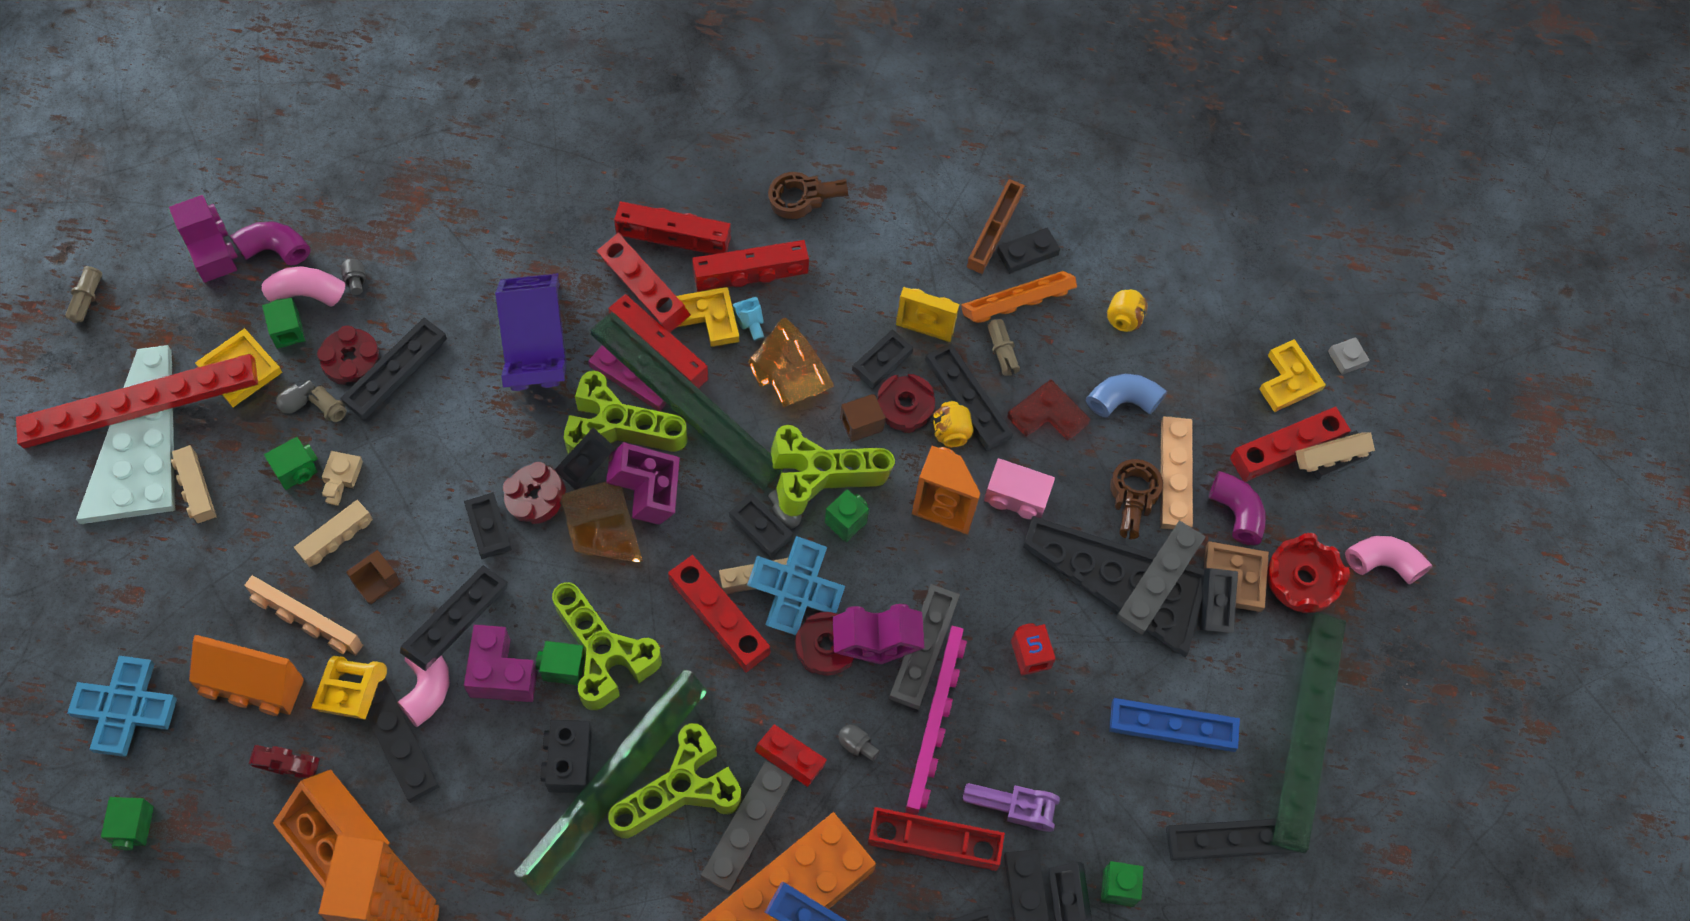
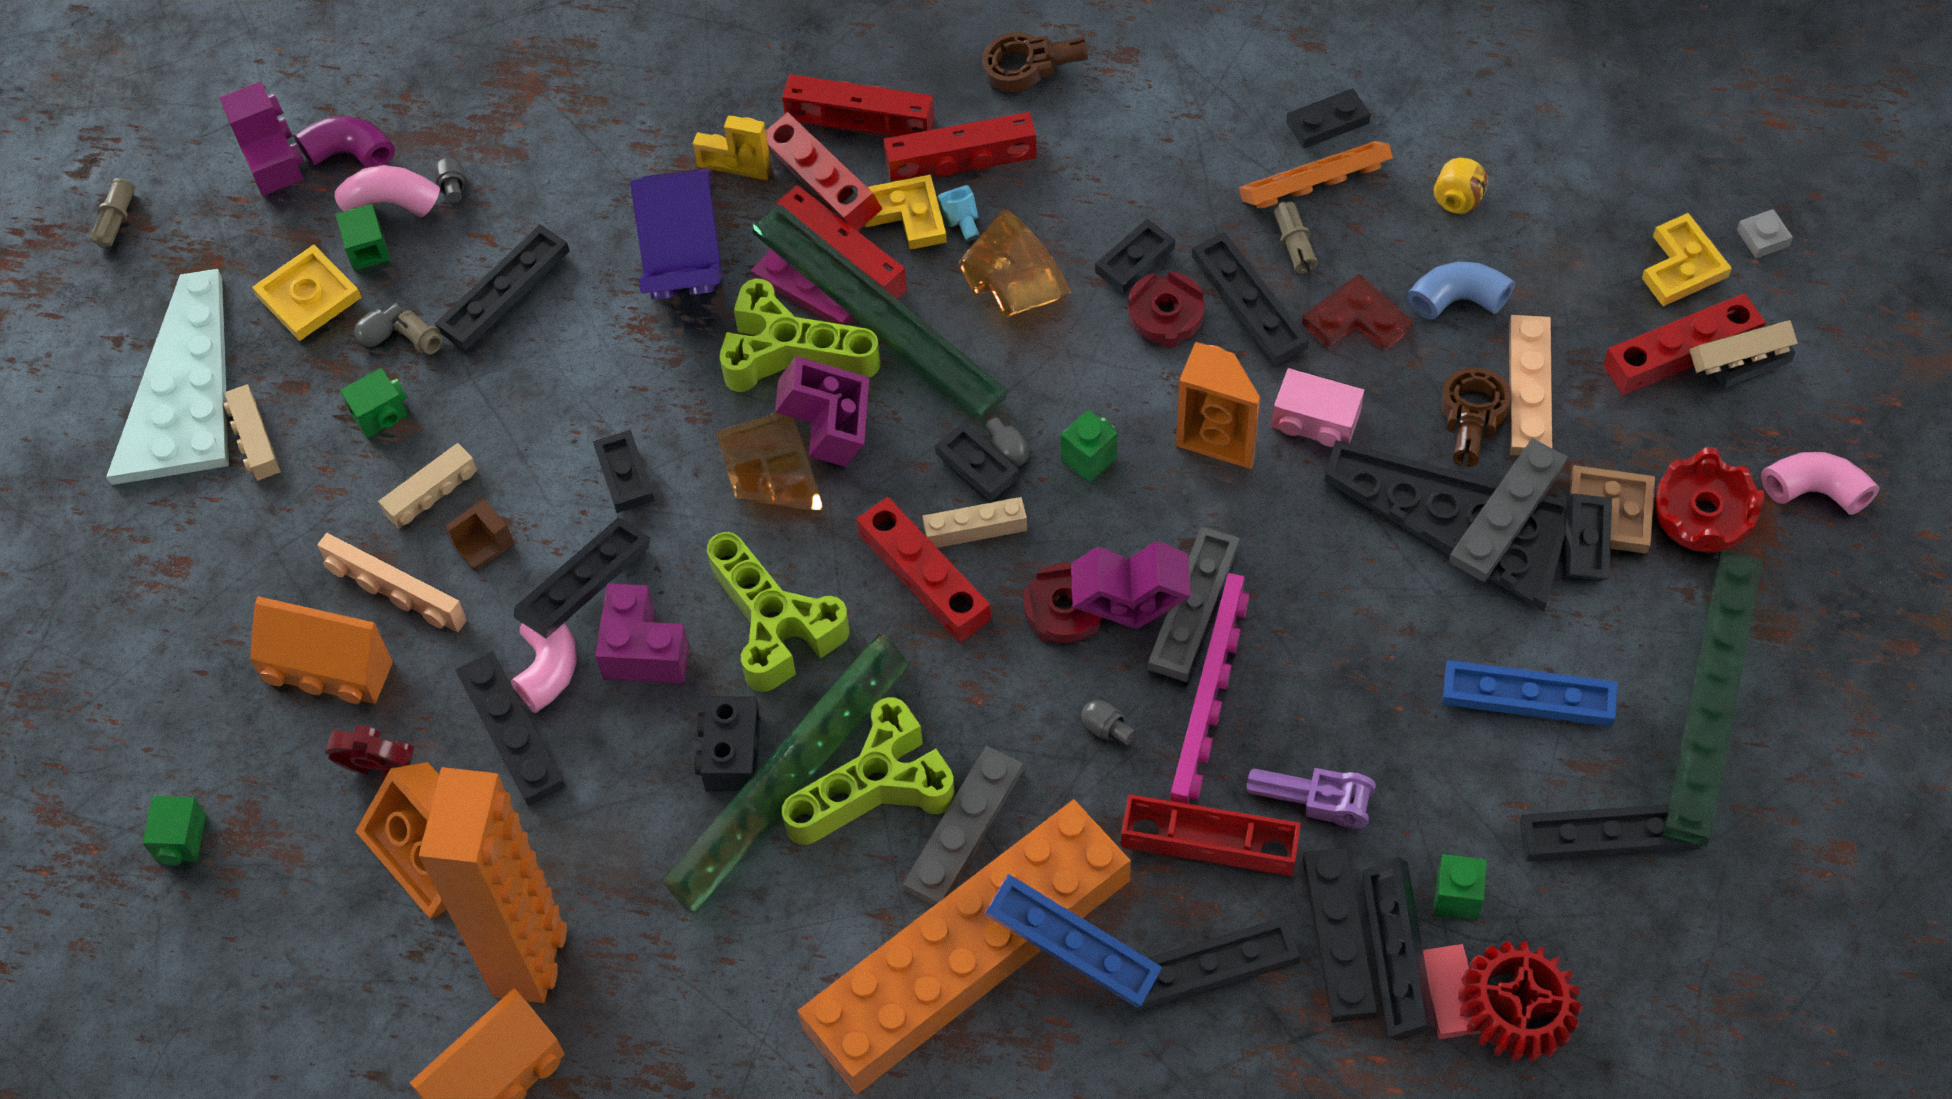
camera: 10 degrees right, 5 degrees down
red plate [16,354,258,448] -> none
dark azure plate [67,656,177,757] -> none
yellow plate [311,656,387,720] -> none
dark red plate [317,325,379,385] -> none
tan plate [322,451,363,506] -> none
plate [503,462,566,524] -> none
green brick [536,641,586,685] -> none
black plate [555,427,616,491] -> none
dark azure plate [747,536,845,635] -> none
red plate [755,724,827,787] -> none
lime beam [771,425,895,516] -> none
reddish brown panel [840,394,886,442] -> none
yellow plate [896,287,960,342] -> none
yellow head [933,401,973,447] -> none
dark orange piece [967,179,1025,274] -> none
red brick [1011,623,1056,676] -> none
magenta cylinder [1209,471,1266,545] -> none
none -> yellow plate [693,115,772,180]

